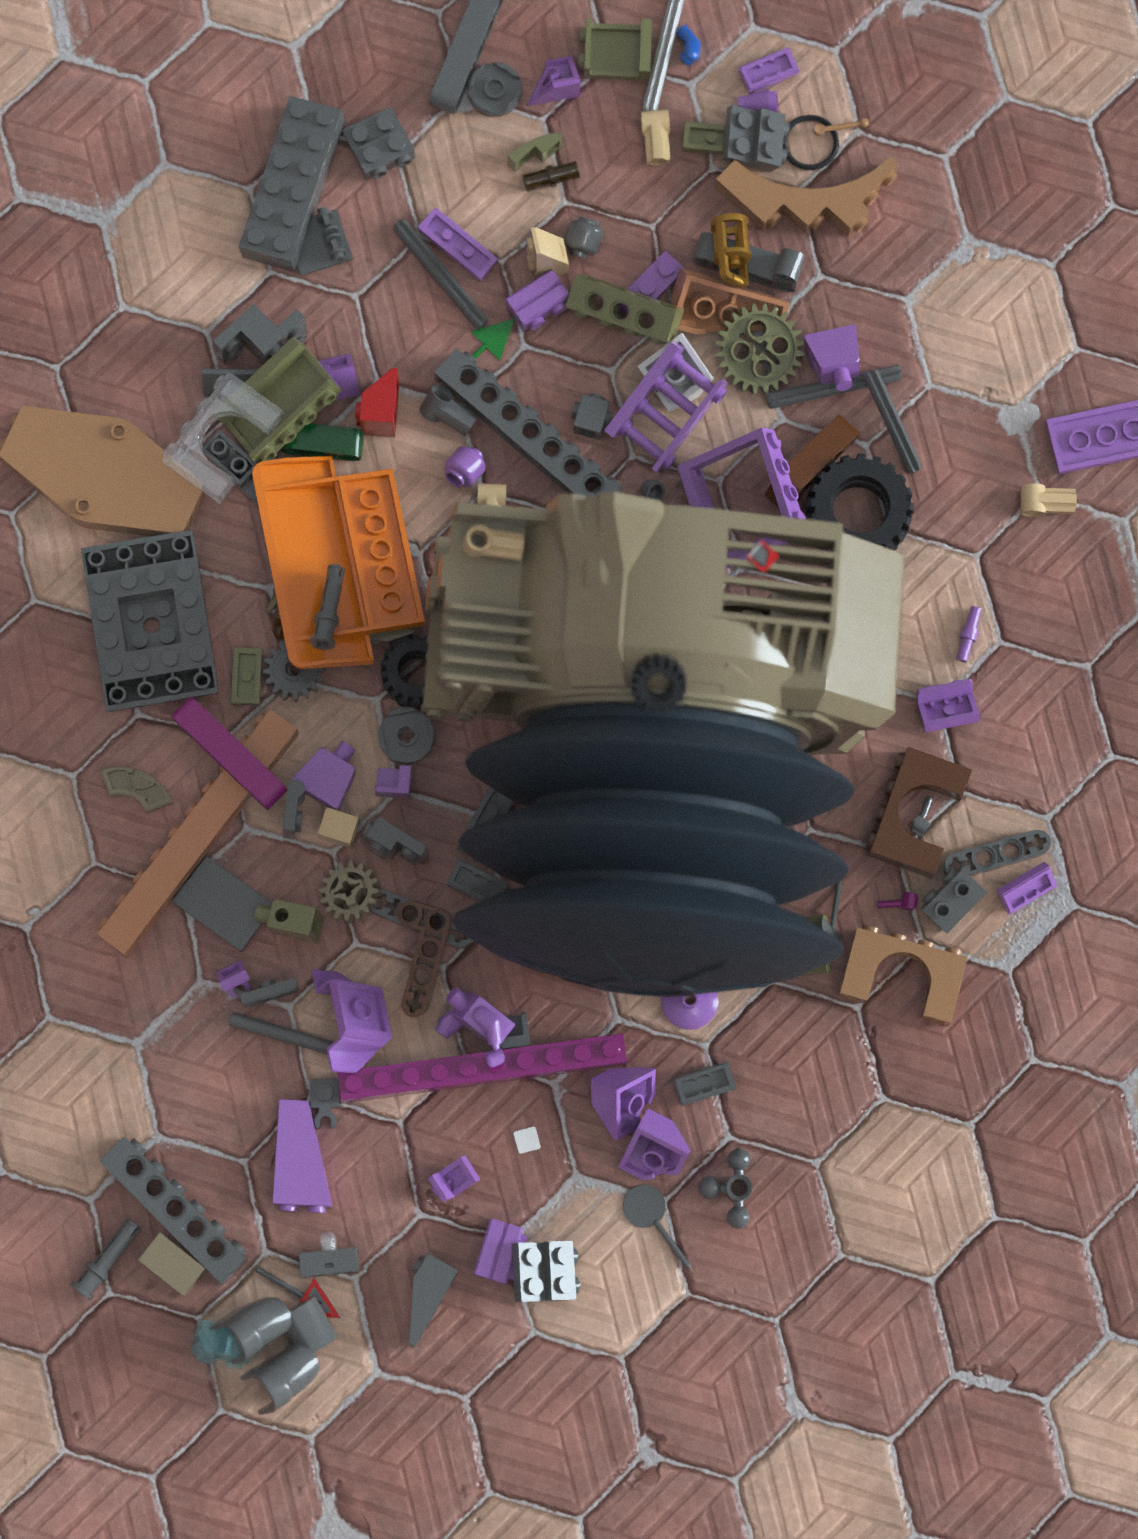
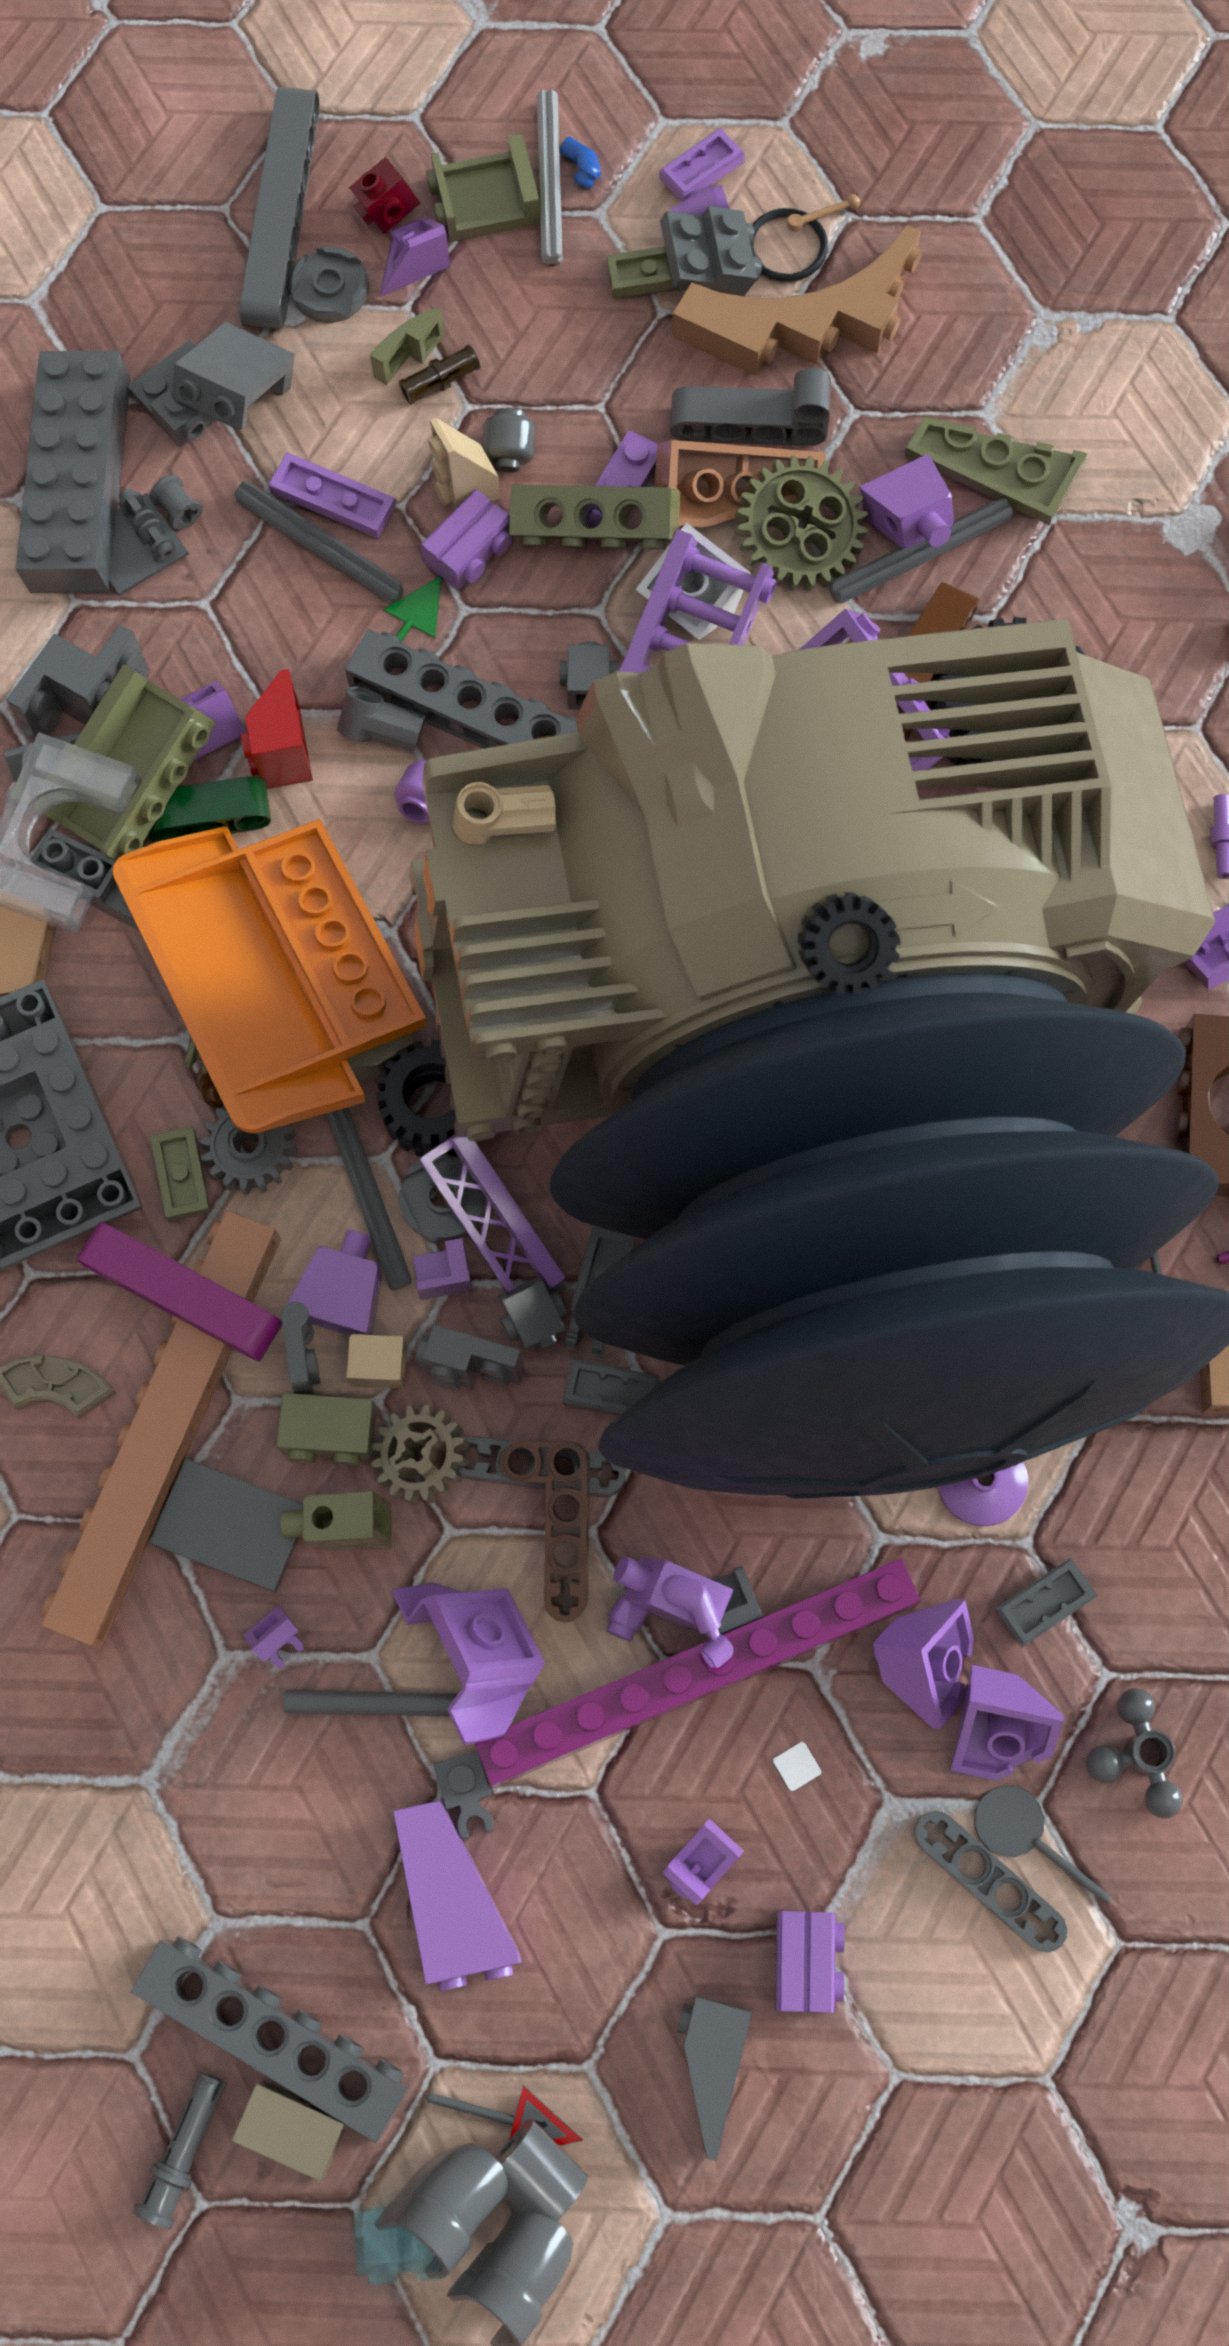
camera: 10 degrees left, 5 degrees down
dark grey plate [240,978,299,1008] -> none
dark grey piece [299,1231,360,1278] -> none
dark grey pin [310,564,346,650] -> none
plate [512,1241,580,1302] -> none
tan piece [640,110,670,166] -> none
pearl gold piece [710,213,752,288] -> none
sticker [747,541,779,573] -> none
dark grey axle [864,370,922,474] -> none
none -> dark grey bush [149,475,203,530]
none -> dark grey panel [172,322,295,430]
none -> olive brick [277,1393,377,1466]
none -> dark grey axle [326,1107,412,1290]
none -> dark red brick [349,157,421,234]
none -> medium lavender fence [418,1134,565,1292]
none -> dark grey brick [498,1277,567,1350]
none -> olive wing [905,416,1088,525]
none -> dark grey beam [913,1811,1067,1952]

